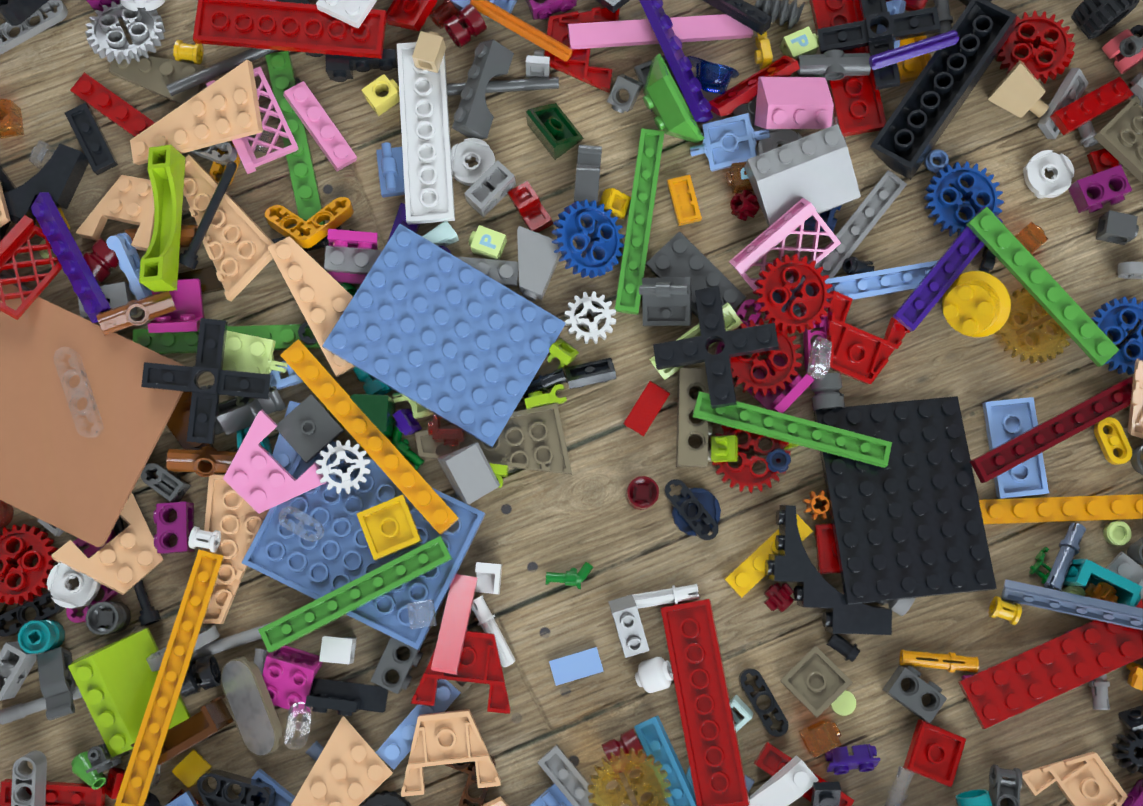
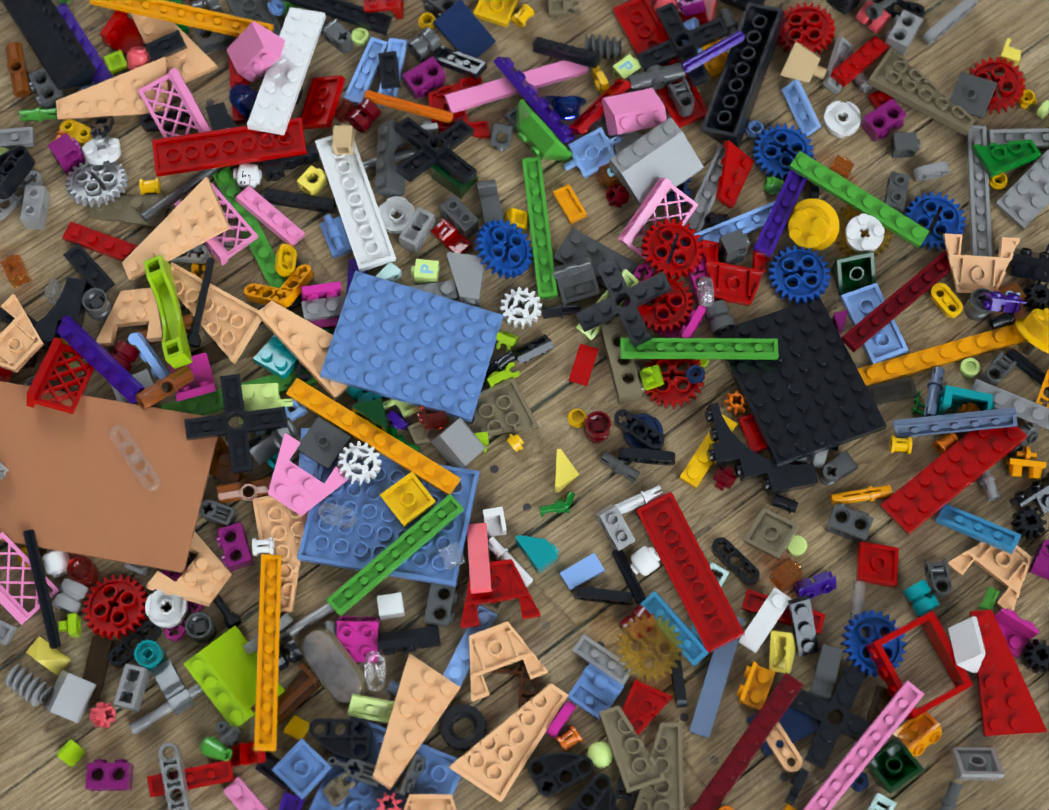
camera: 15 degrees left, 10 degrees down
none -> light grey brick [20,185,51,230]
none -> dark grey wheel [82,288,113,321]
none -> white head [233,163,262,188]
none -> teal plate [253,334,299,380]
none -> black piece [263,188,336,214]
none -> yellow plate [275,244,297,277]
none -> yellowish green plate [347,693,395,724]
none -> black piece [395,117,477,185]
none -> dark grey brick [439,194,480,239]
none -> yellow plate [507,433,524,452]
none -> teal slope [515,535,559,574]
none -> black axle [542,303,581,319]
none -> light yellow slope [555,449,579,493]
none -> yellow plate [567,408,587,428]
none -> black beam [574,587,633,605]
none -> dark grey pin [600,451,640,483]
none -> black axle [612,549,646,604]
none -> black beam [618,447,676,466]
none -> dark grey piece [667,79,695,117]
none -> red wing [716,140,754,209]
none -> dark grey brick [718,229,750,265]
none -> bright green cone [763,176,785,195]
none -> blue gear [768,245,831,305]
none -> light blue plate [782,79,821,137]
none -> dark grey piece [819,451,859,486]
none -> dark green slope [831,251,876,295]
none -> magenta slope [832,310,848,335]
none -> white plate [845,214,885,253]
none -> clear smoke plate [867,377,918,406]
none -> dark grey brick [883,171,910,214]
none -> orange bush [932,433,959,454]
none -> dark azure plate [936,504,1021,554]

